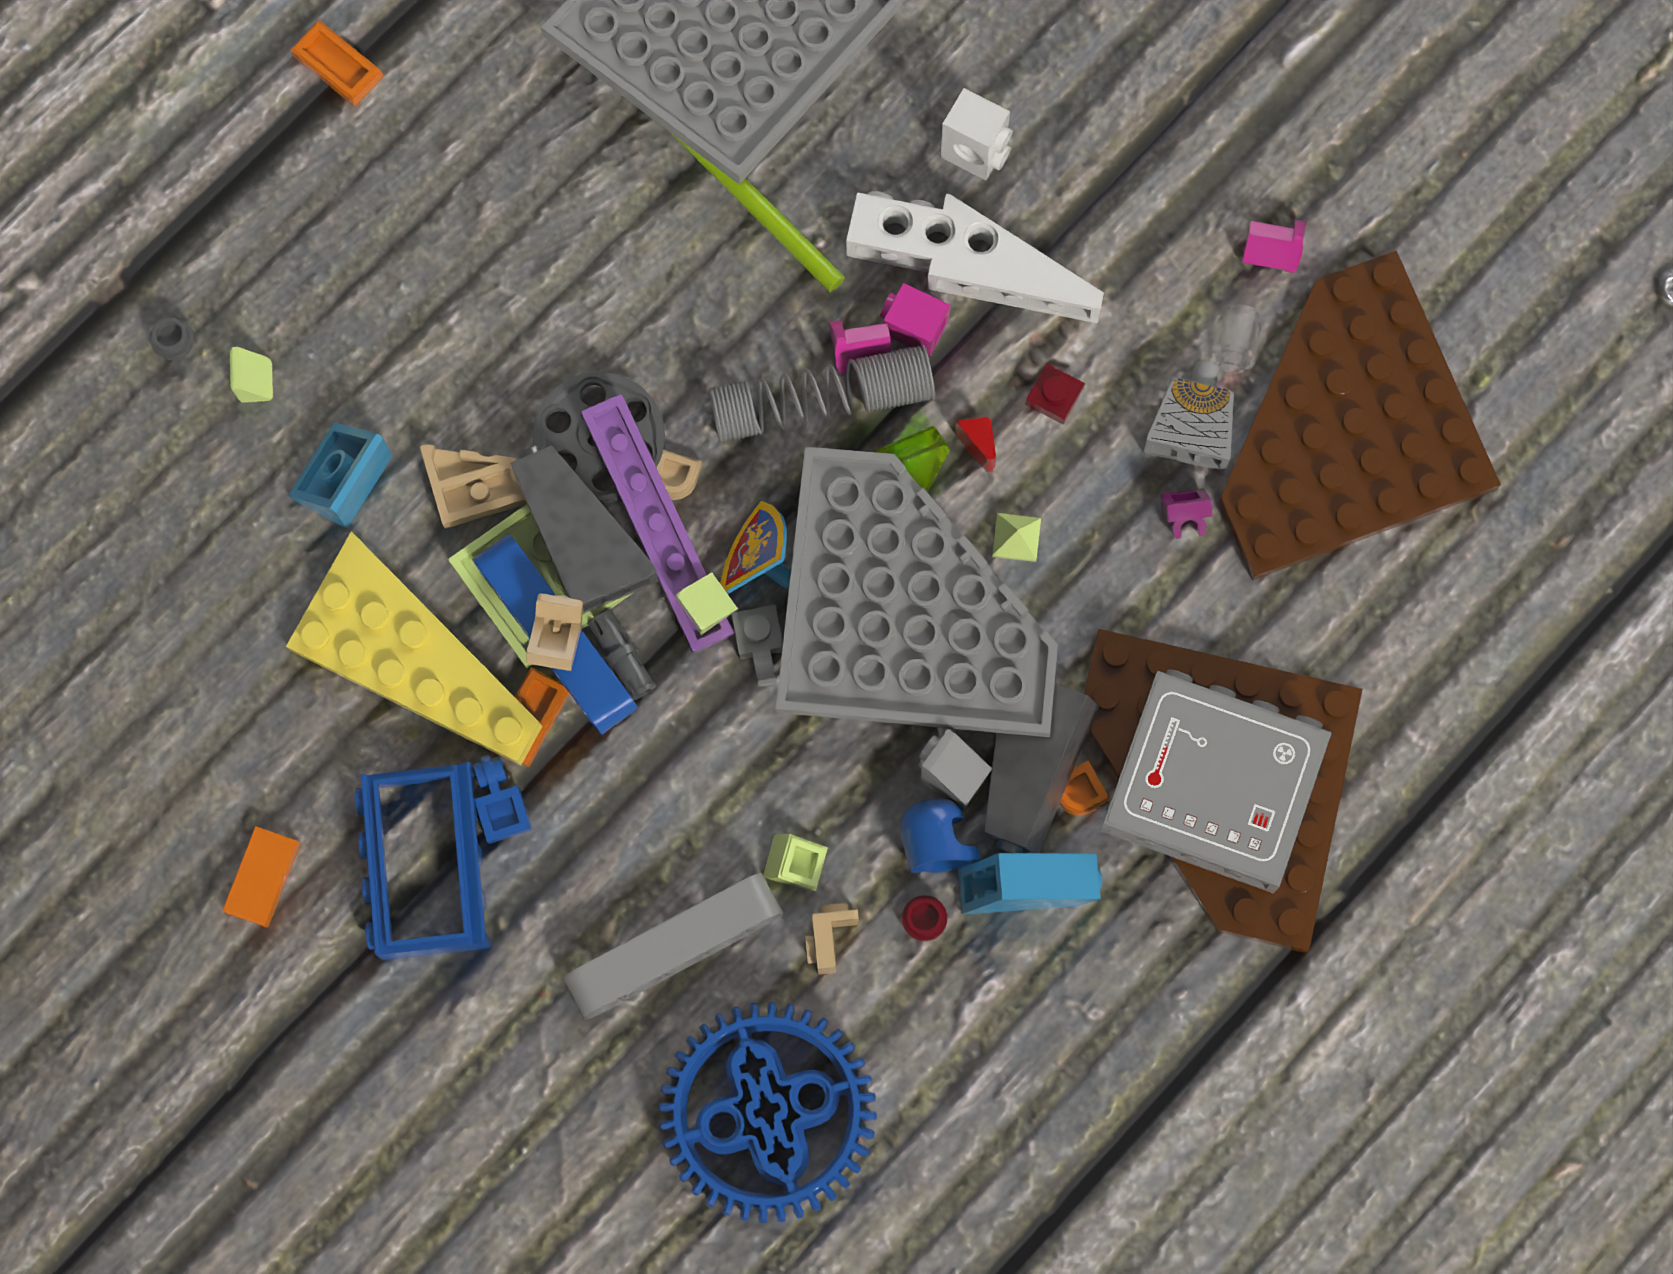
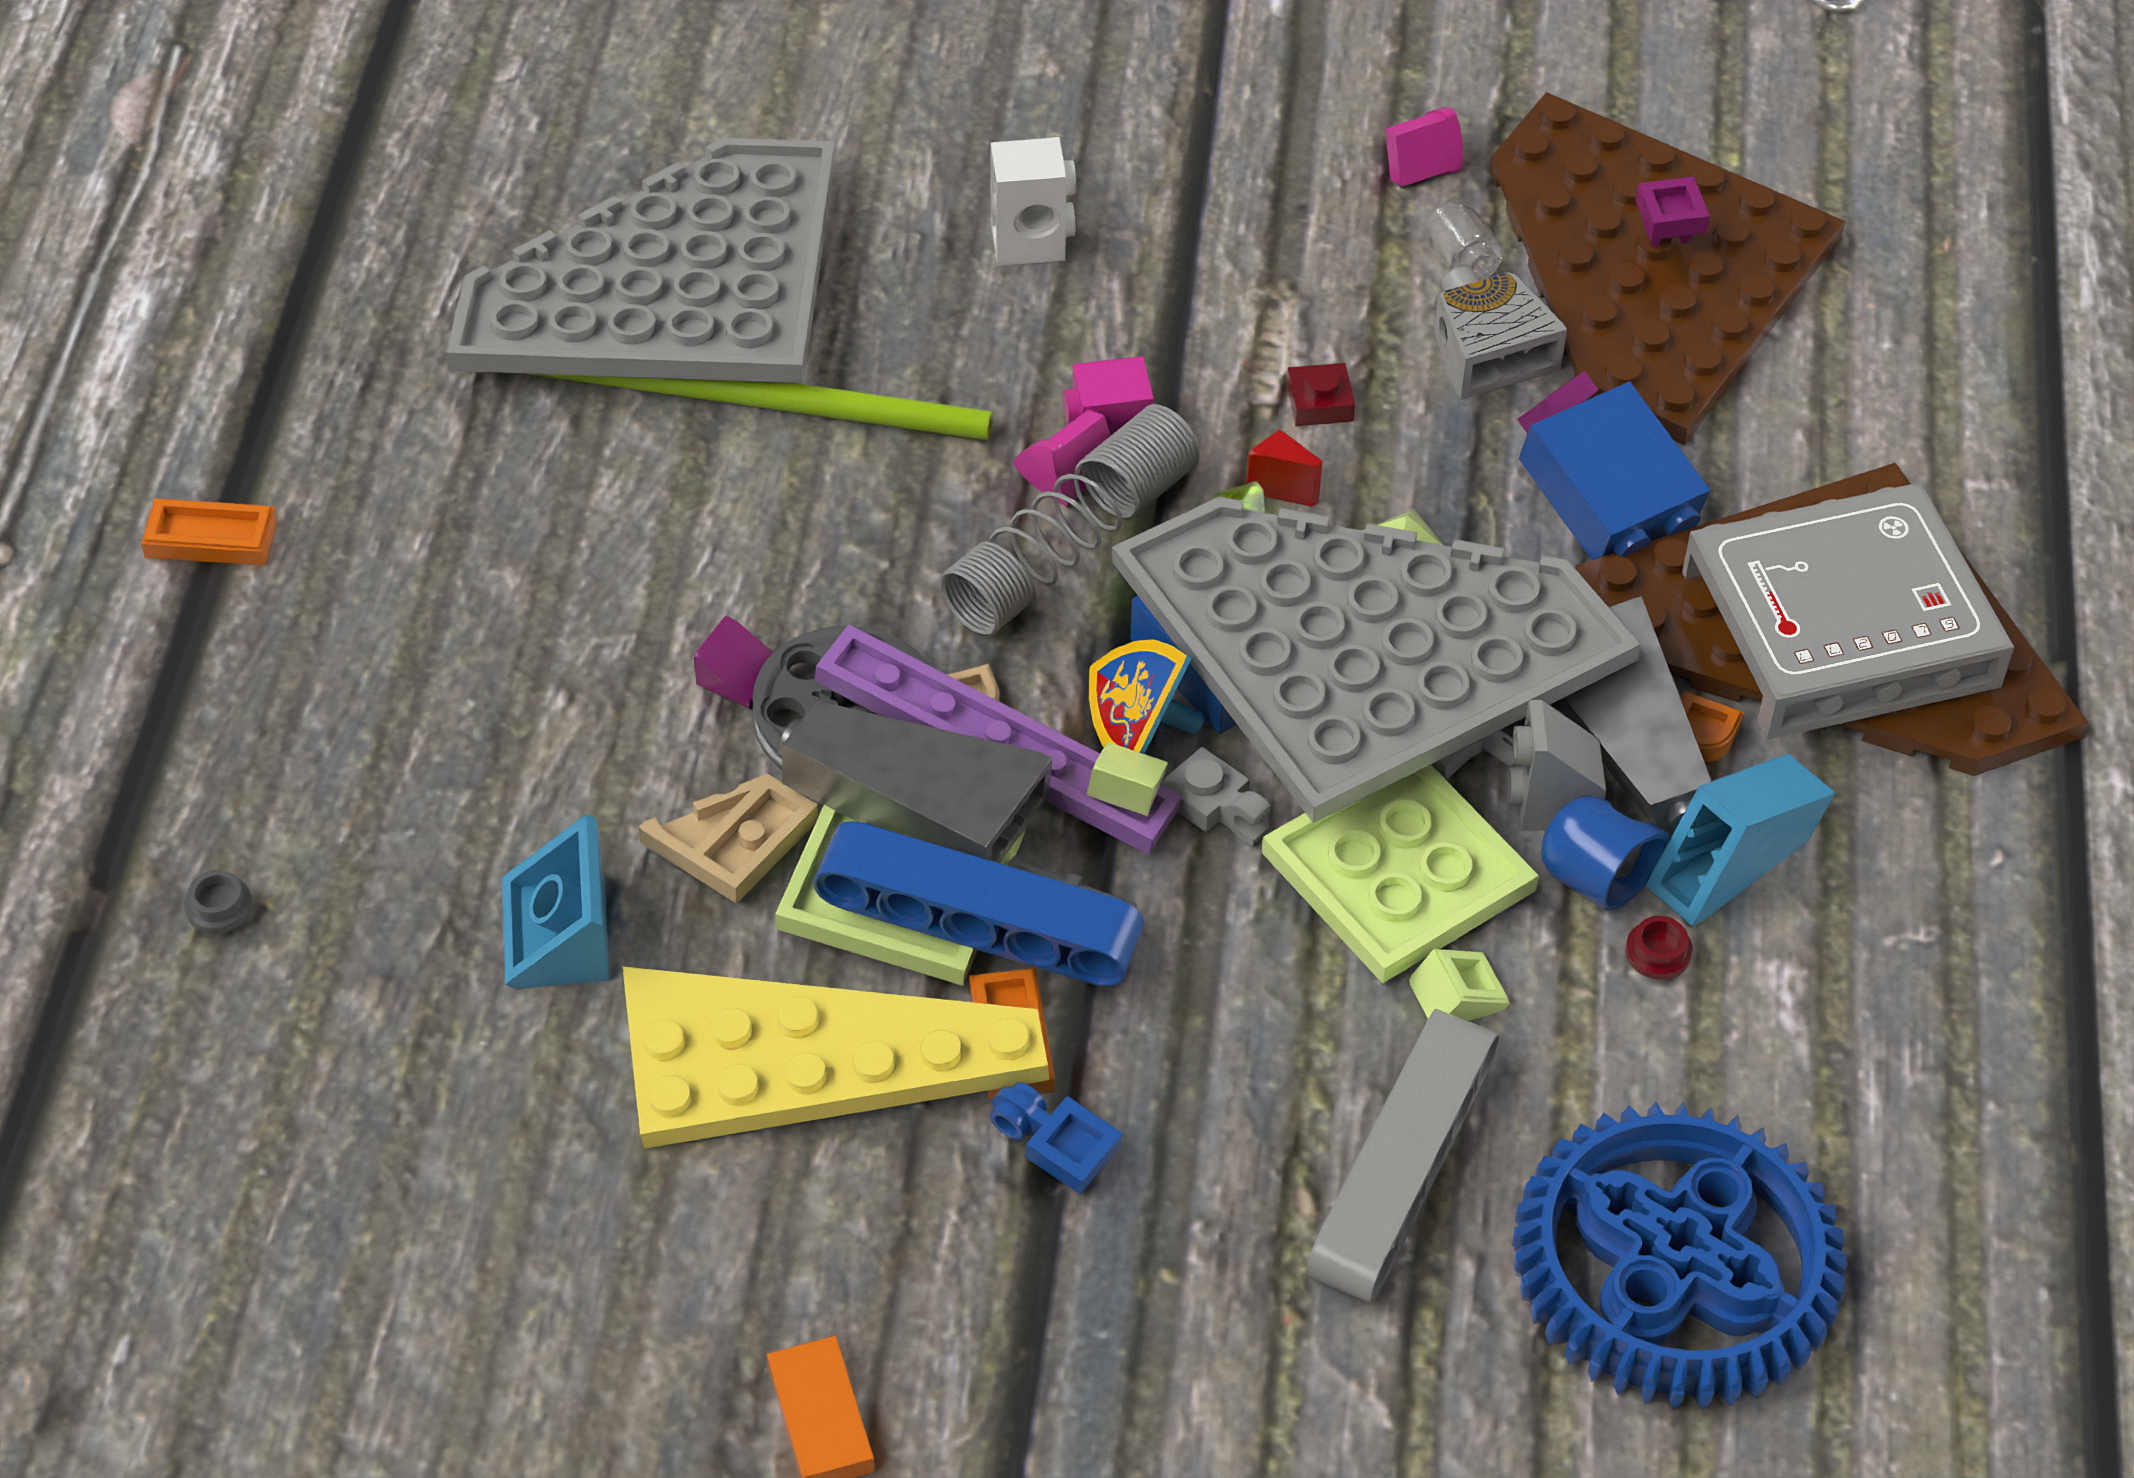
camera: 40 degrees left, 25 degrees down
yellowish green slope [230,347,273,403] -> none
blue window [355,762,491,960] -> none
tan bracket [526,593,583,671] -> none
tan bracket [805,903,859,975] -> none
white brick [846,191,1104,323] -> none
none -> magenta slope [694,616,773,708]
none -> yellowish green plate [1262,764,1539,984]
none -> blue brick [1518,381,1710,560]
none -> magenta tile [1635,176,1710,247]

